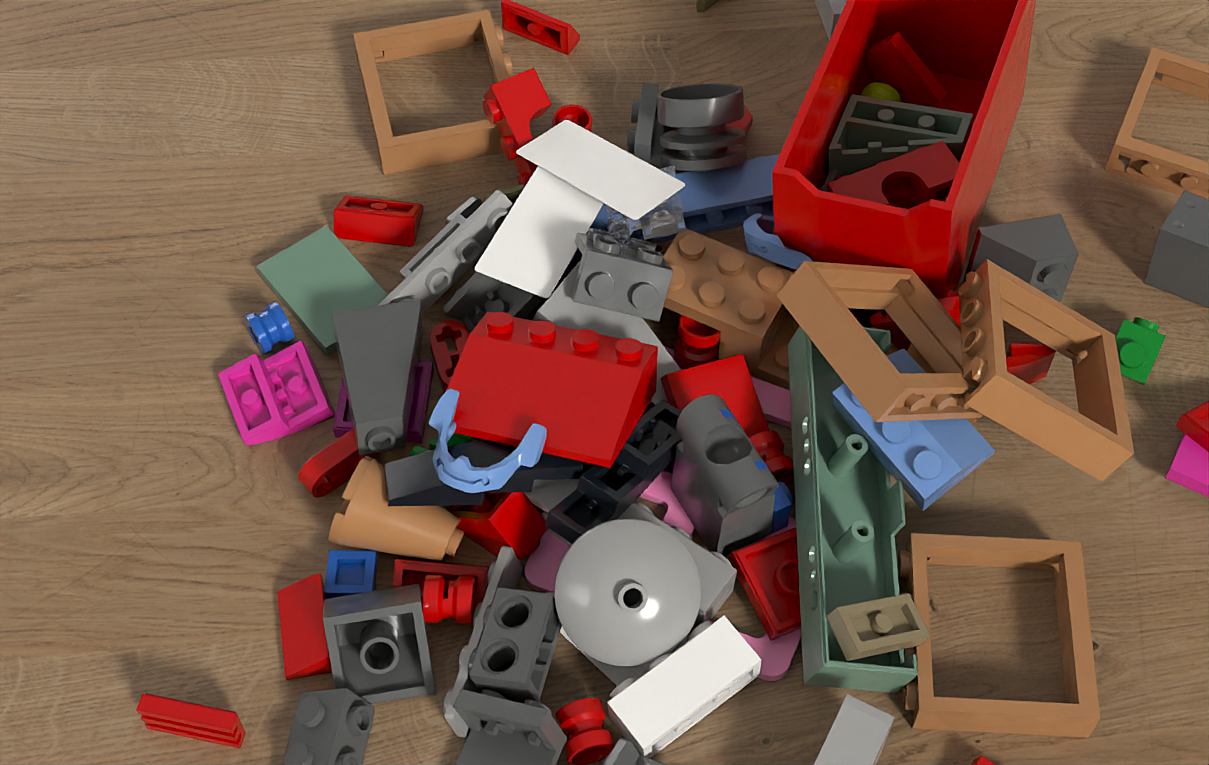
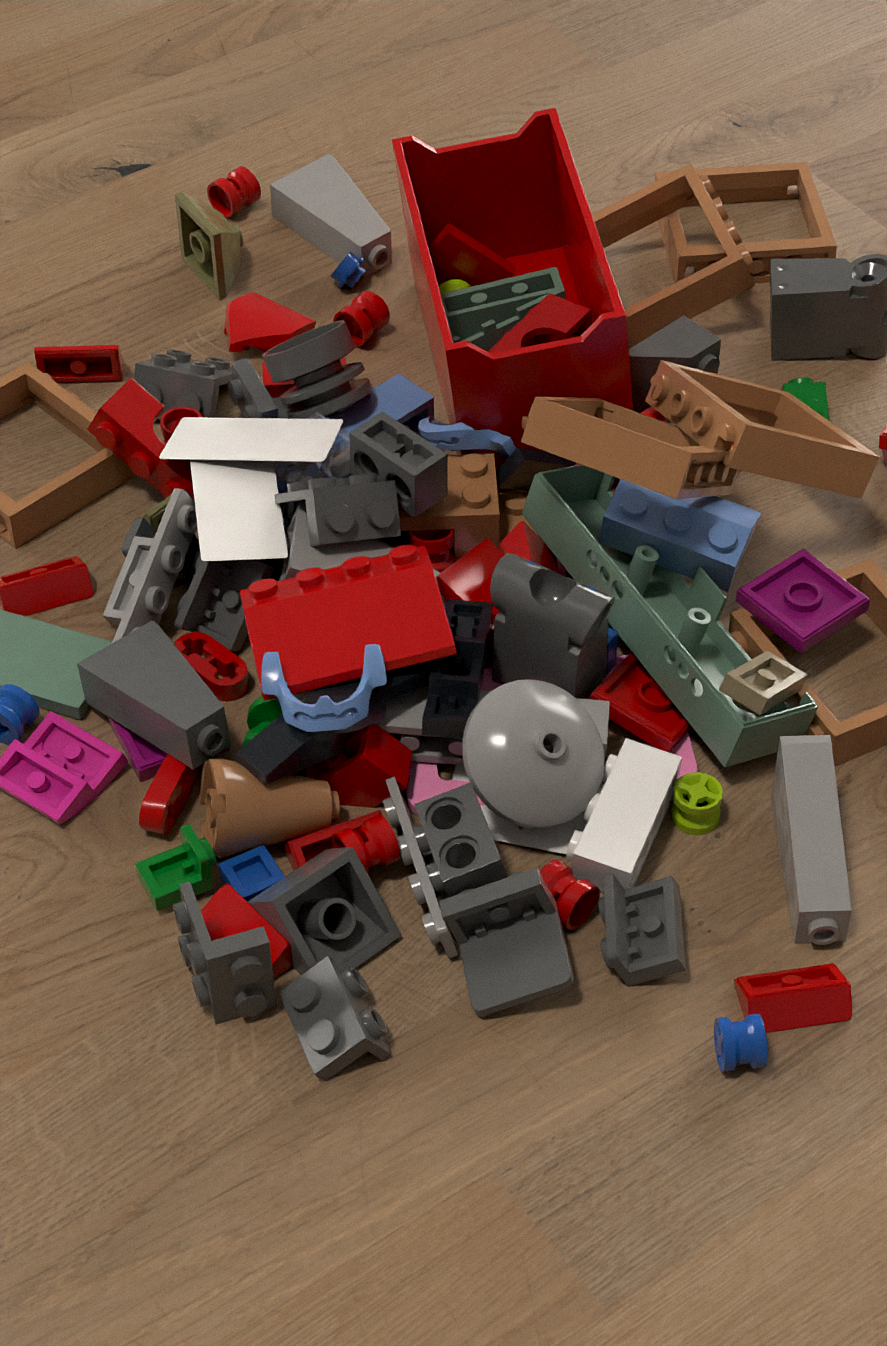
camera: 30 degrees left, 10 degrees down
red tile [136,693,246,748] -> none
none -> dark grey bracket [134,349,233,419]
none -> green bracket [135,824,217,911]
none -> dark grey bracket [173,882,276,1025]
none -> red slope [223,292,316,353]
none -> blue plate [330,252,366,288]
none -> red wheel [333,291,390,347]
none -> dark grey brick [349,411,448,517]
none -> red slope [499,521,559,573]
none -> medium nougat window [592,163,756,349]
none -> lime wheel [671,772,723,835]
none -> magenta tile [735,548,870,654]

